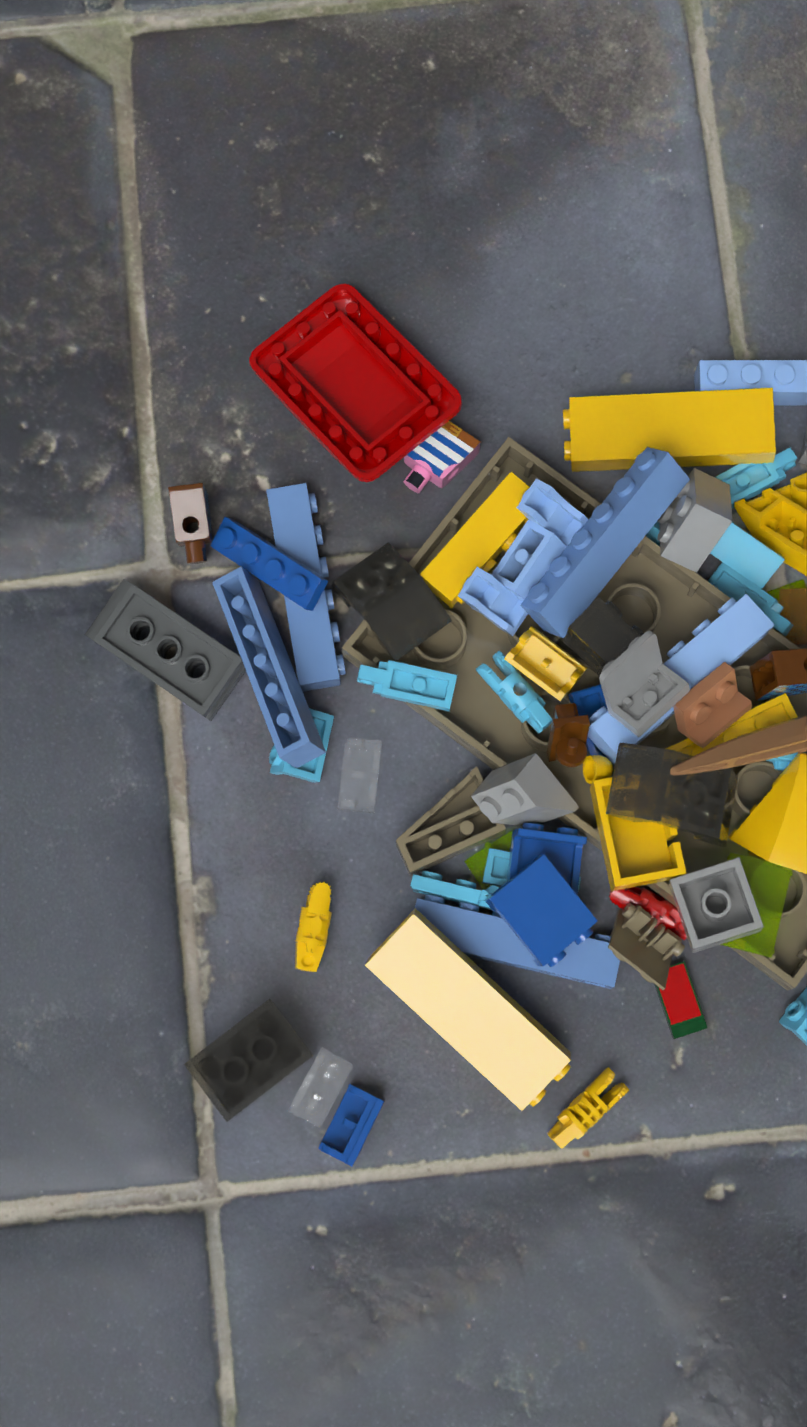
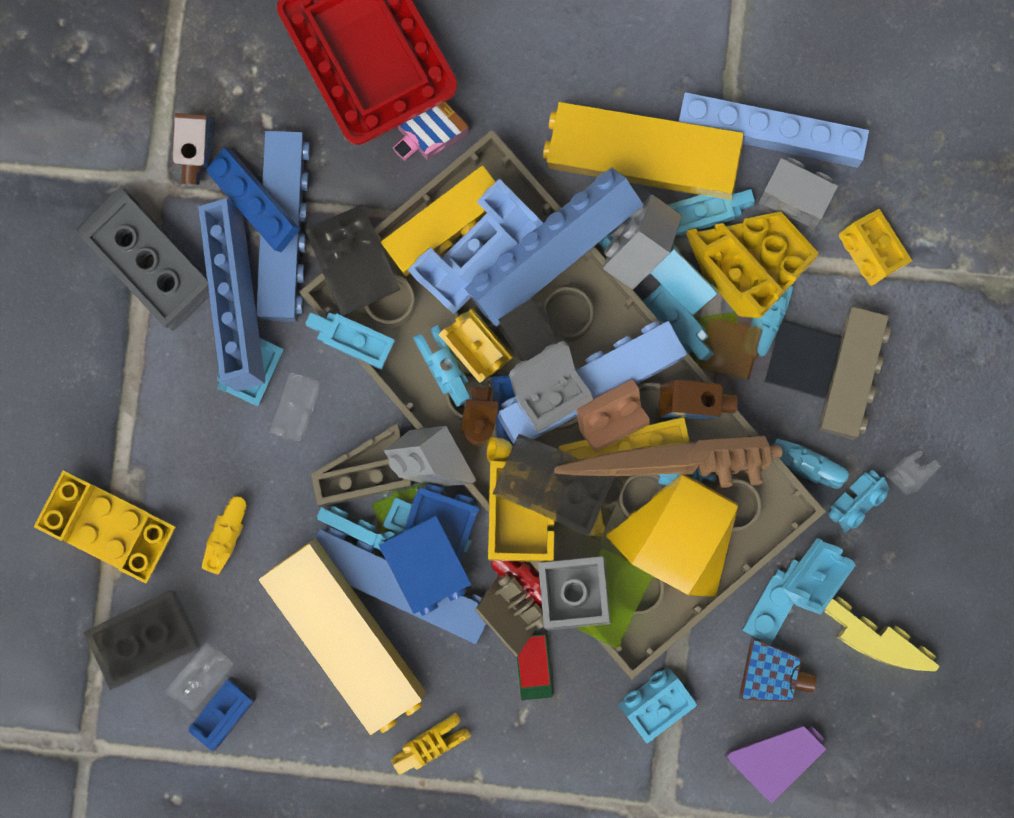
camera: 15 degrees right, 5 degrees up
none -> yellow slope [34,471,176,584]

